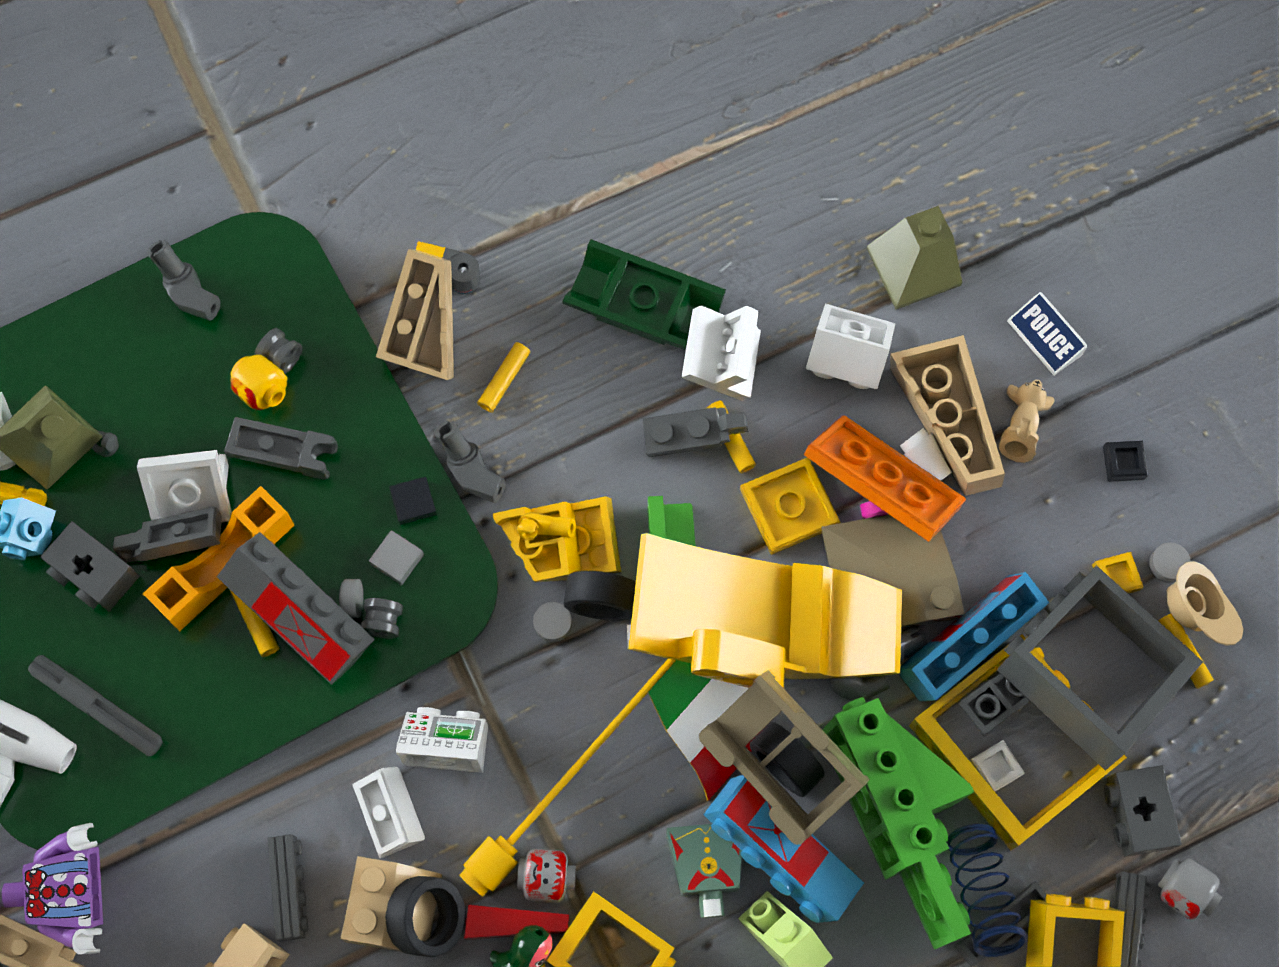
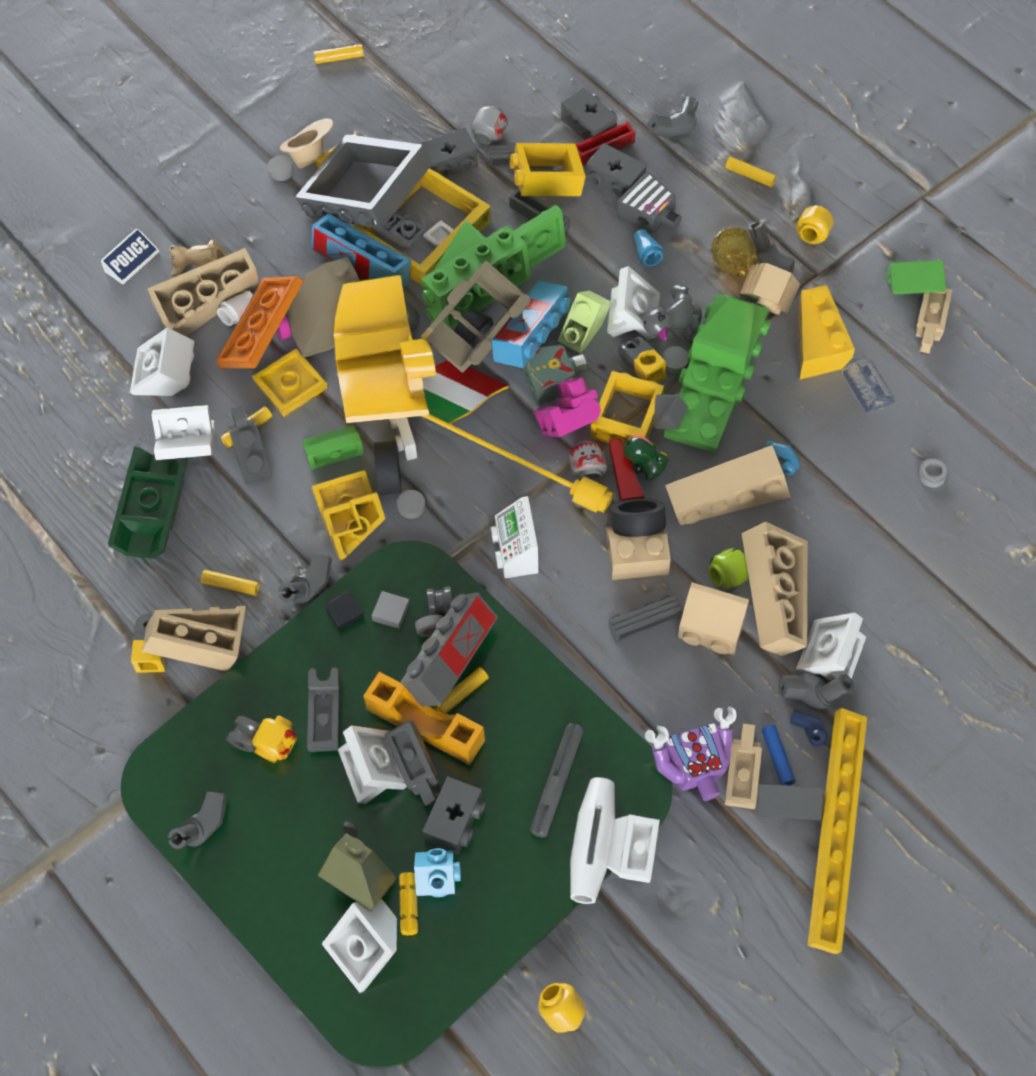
camera: 100 degrees left, 10 degrees down
white slope [352,767,425,858] -> none
yellow arm [517,512,576,540] -> none
olive slope [866,206,963,310] -> none
dark blue piece [946,823,1027,957] -> none
yellow tile [1092,552,1144,594] -> none
black tile [1103,440,1148,482] -> none
none -> dark pink hips [533,377,601,437]

